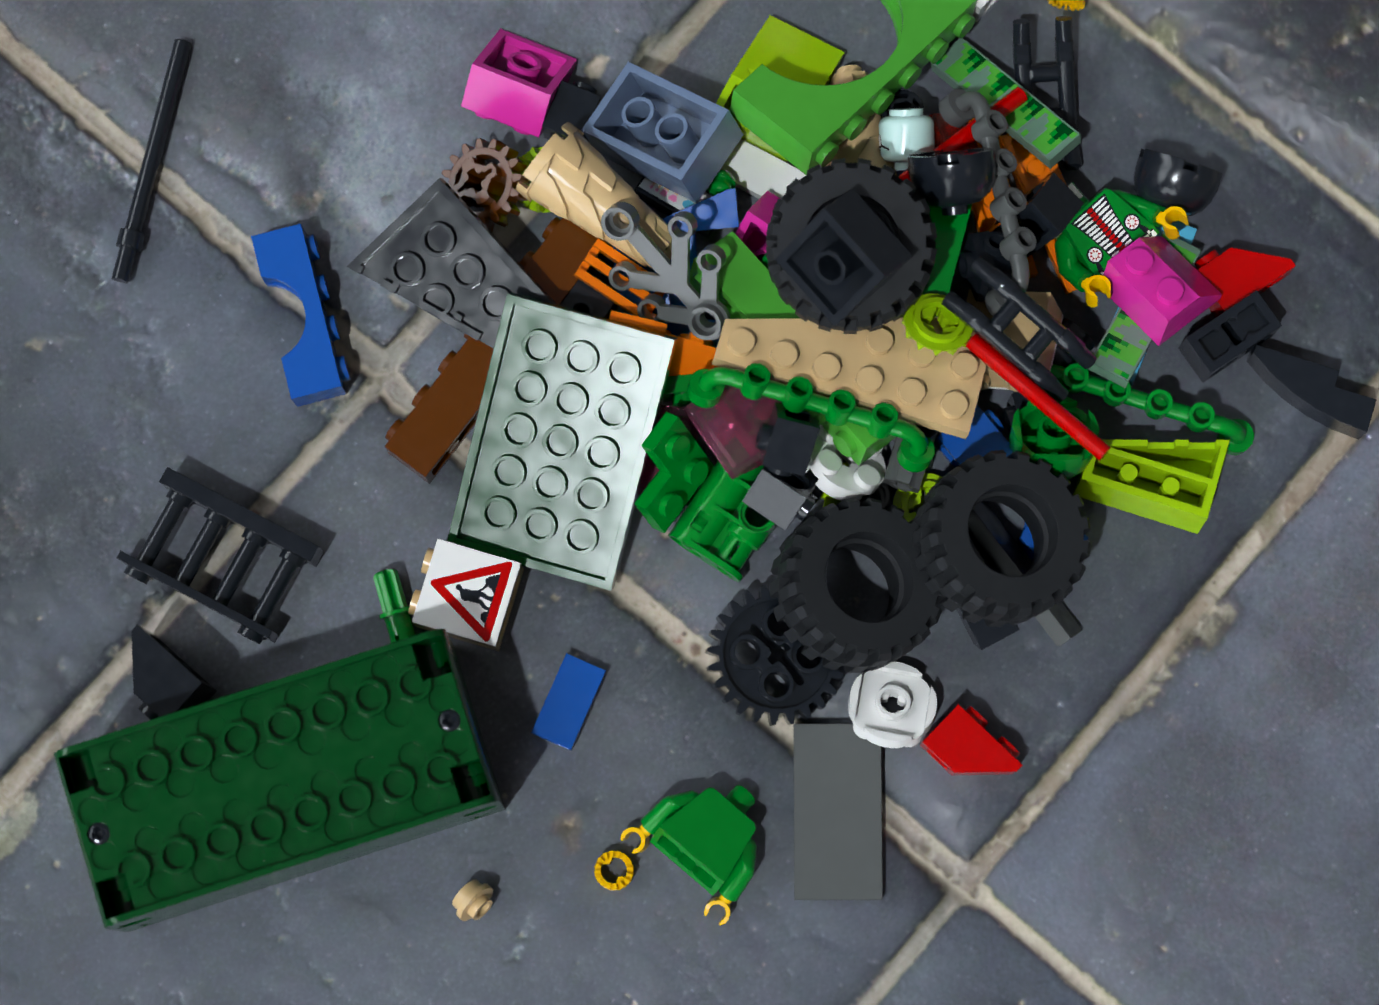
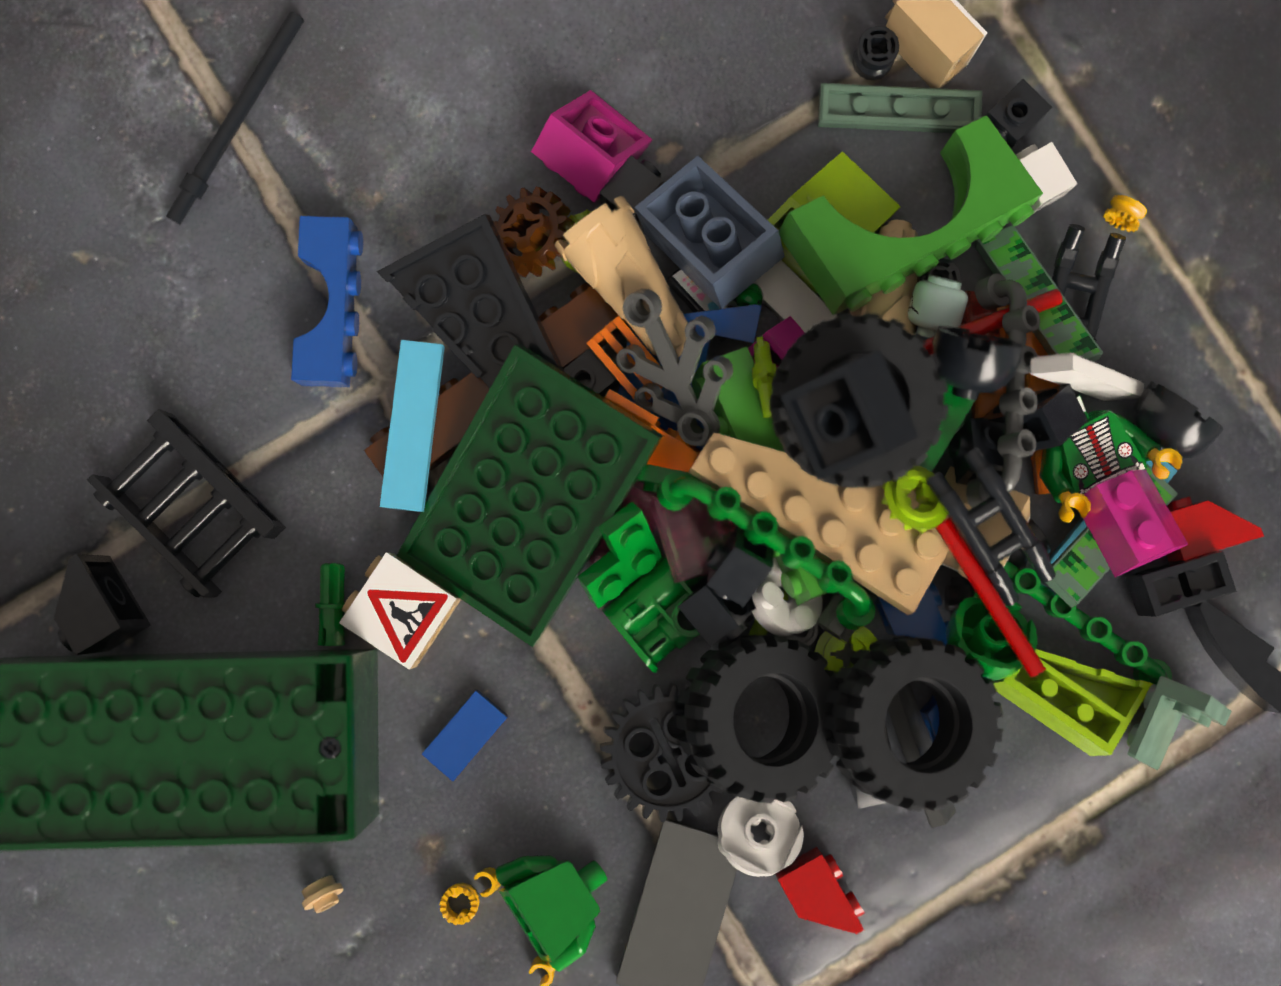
camera: 15 degrees right, 5 degrees up
none -> medium azure tile [380,340,445,512]
none -> lime piece [752,336,777,418]
none -> white tile [1031,353,1144,401]
none -> sand green bracket [1127,676,1232,770]

